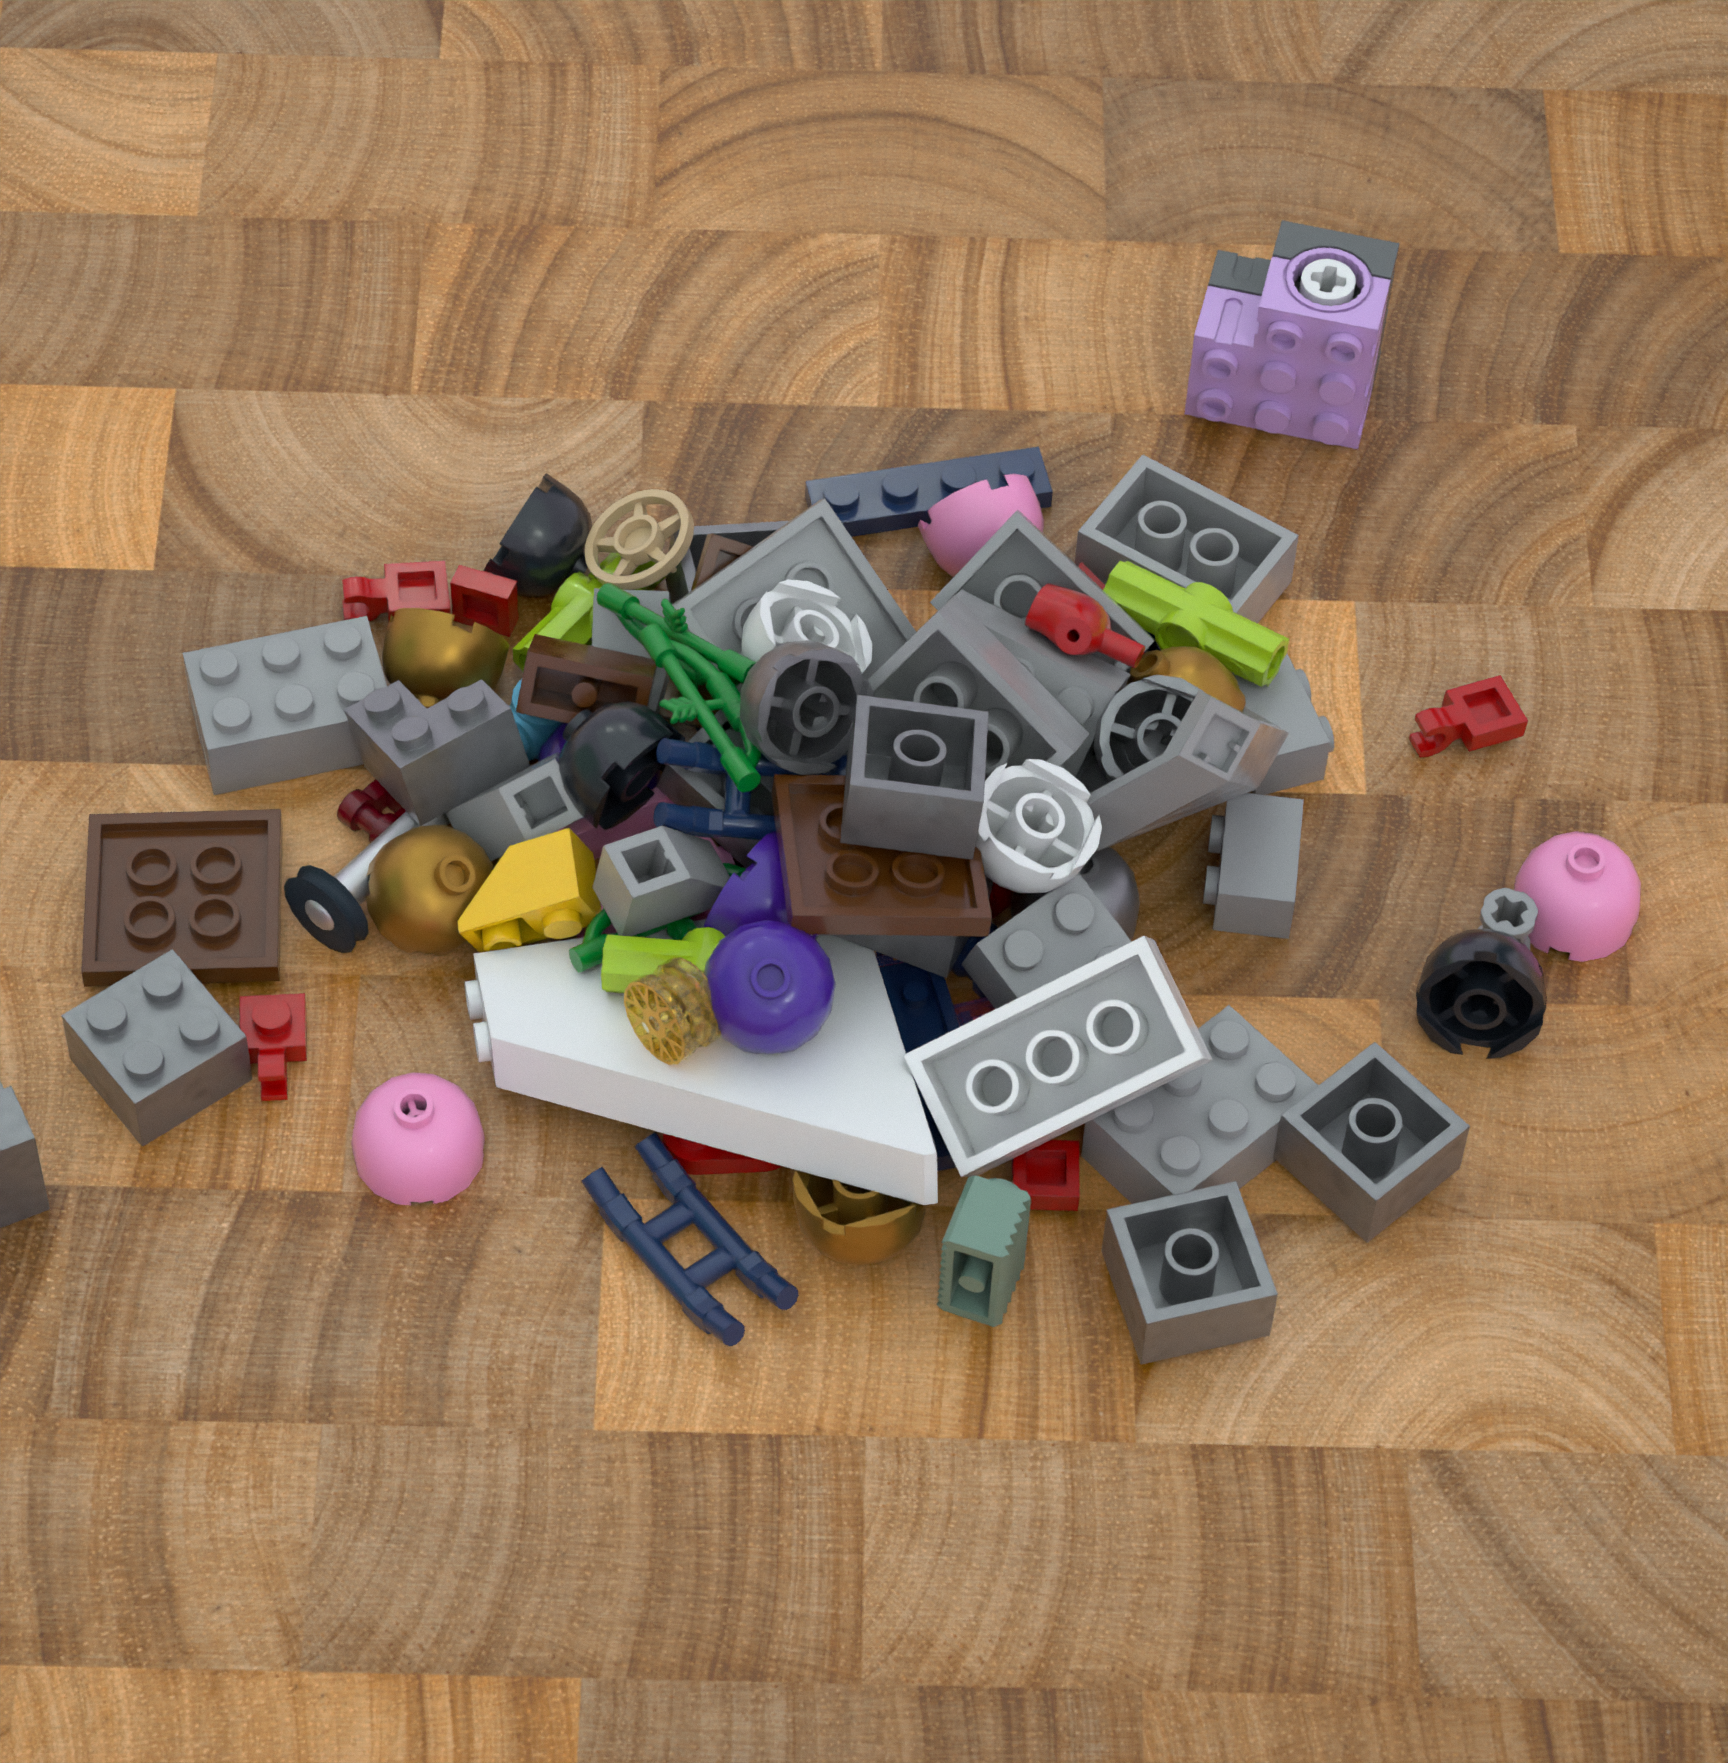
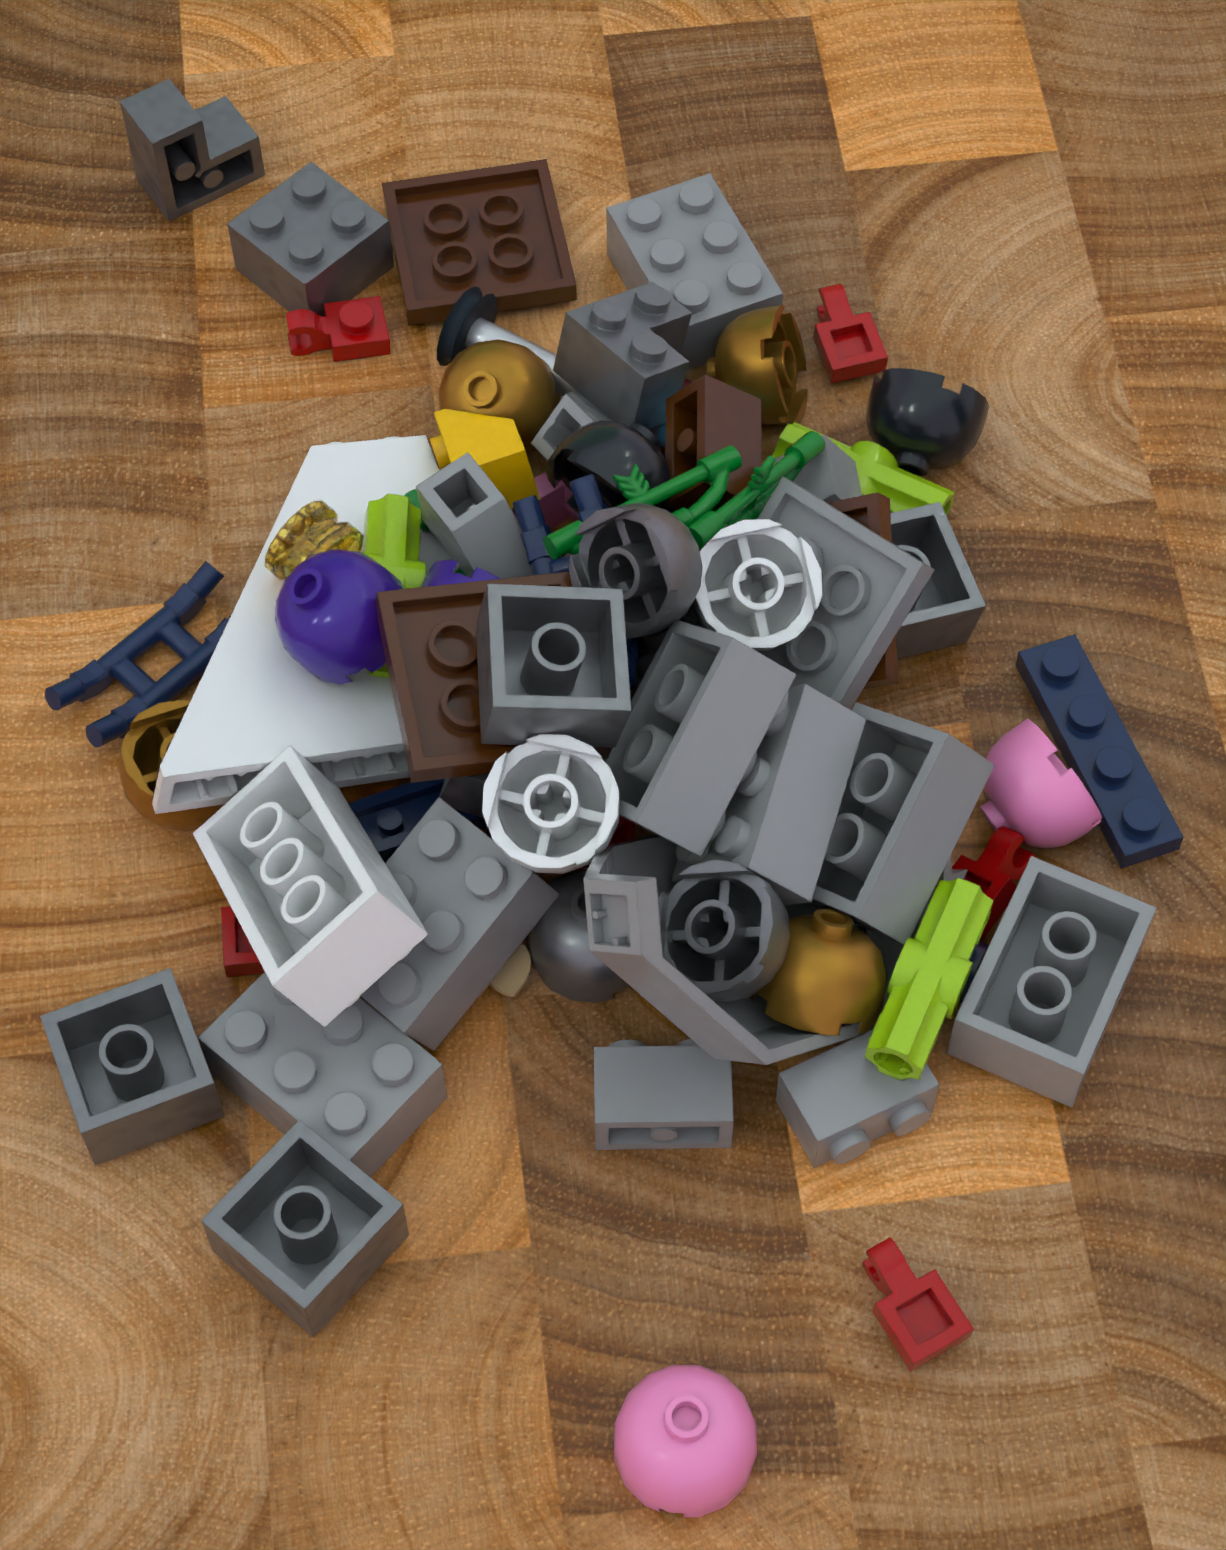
camera: 85 degrees right, 5 degrees up
bright pink cylinder [351,1072,485,1206] -> none
red plate [450,565,519,637] -> none
tan wheel [584,489,694,590] -> none
sand green brick [937,1175,1031,1327] -> none
red piece [1025,583,1145,669] -> none
black cylinder [1416,929,1547,1059] -> none
light grey bush [1478,888,1538,950] -> none

